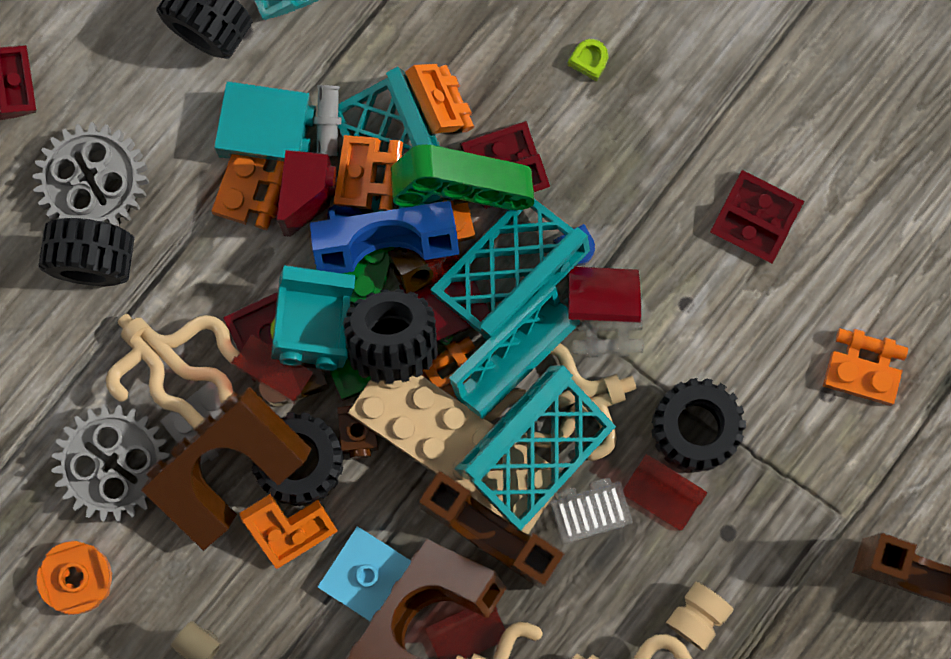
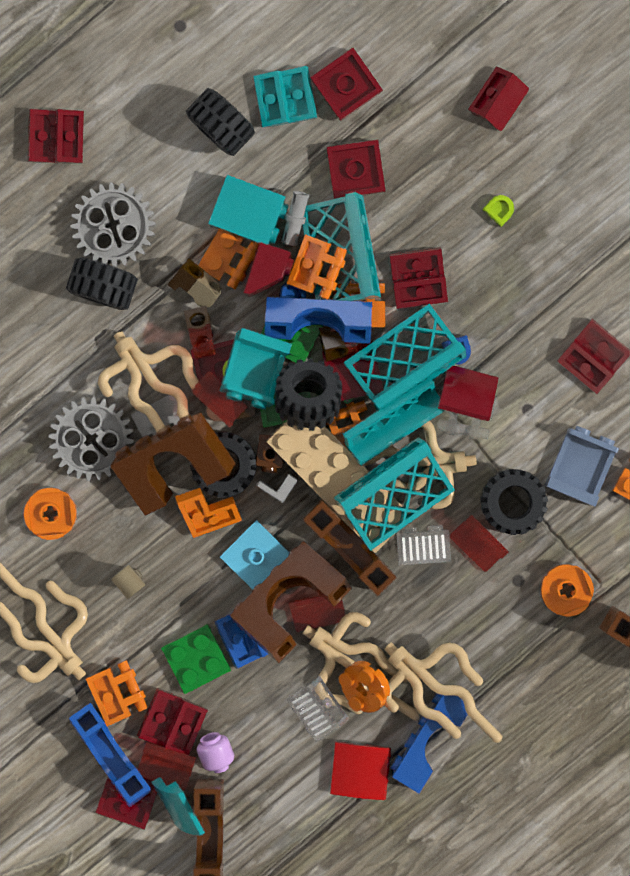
camera: 15 degrees right, 10 degrees up
green beam [391,144,535,210] -> none
orange plate [405,64,474,134] -> none
tan wheel [666,582,734,651] -> none
none -> leg [167,258,221,308]
none -> clear red leg [183,306,216,358]
none -> light grey panel [257,474,298,502]
none -> dark red plate [327,140,386,199]
none -> orange plate [541,564,594,617]
none -> sand blue panel [544,426,619,507]

